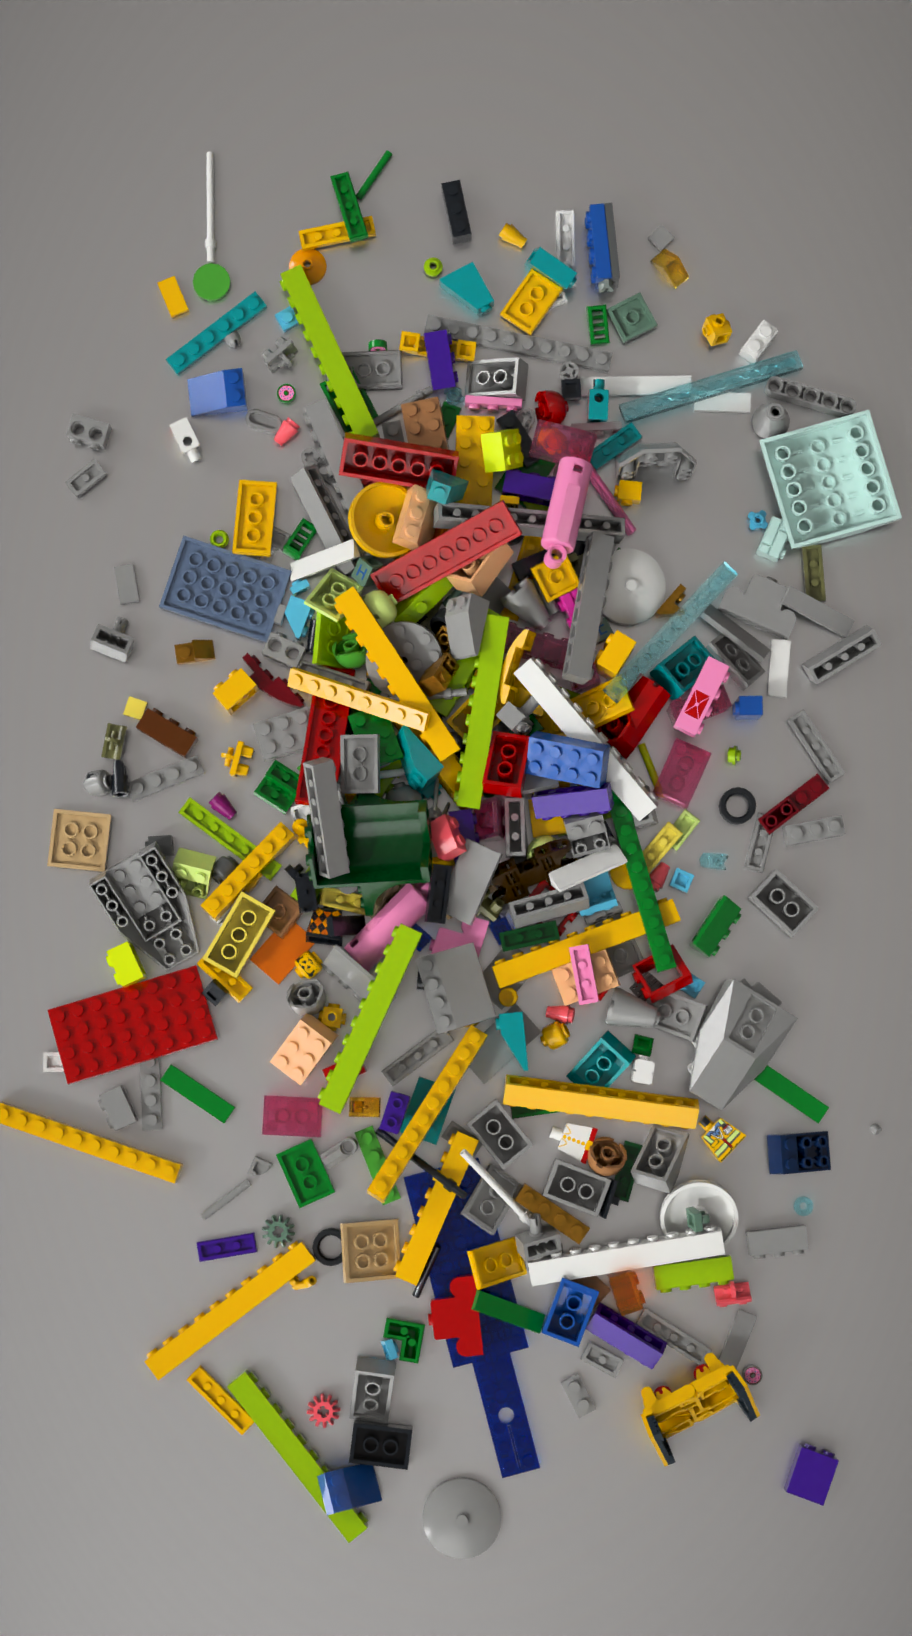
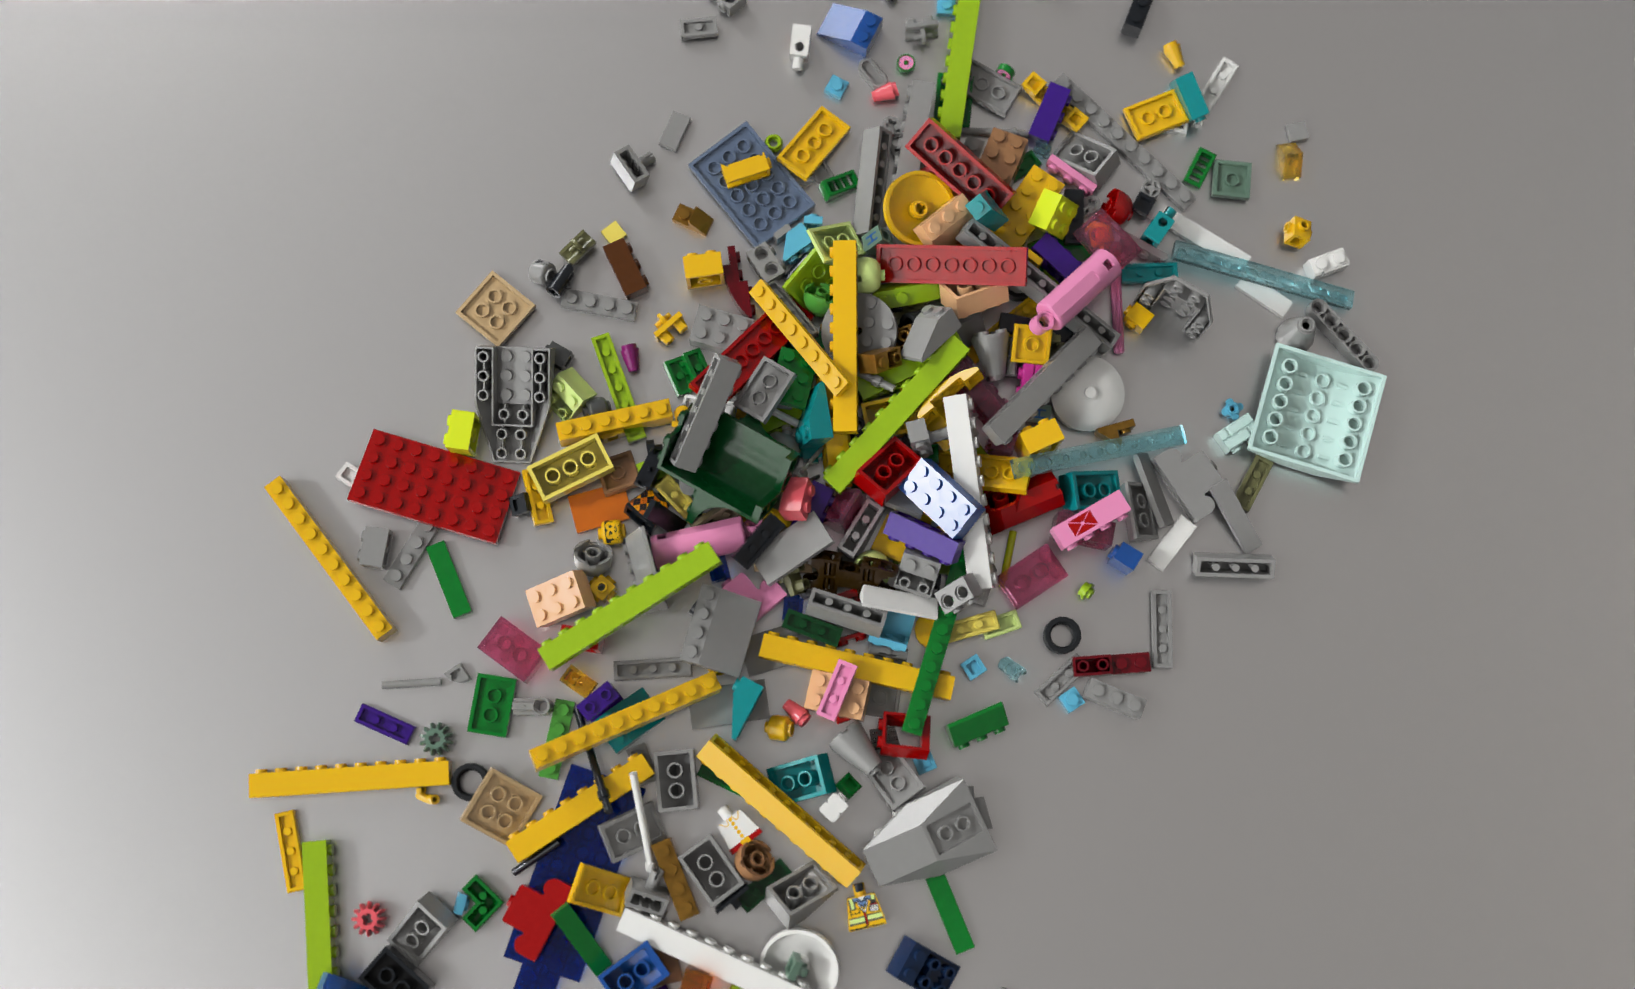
camera: 30 degrees right, 5 degrees down
white slope [290,539,361,582] -> none
lime plate [424,257,443,277] -> none
teal slope [439,262,494,315] -> none
yellow tile [498,987,518,1007] -> none
blue piece [585,203,620,293] -> none
coral cone [649,862,670,892] -> none
light grey brick [748,869,819,937] -> none
none -> yellow window [721,152,772,189]
none -> medium azure plate [824,74,849,100]
none -> light grey brick [934,573,984,615]
none -> medium azure plate [1057,686,1086,714]

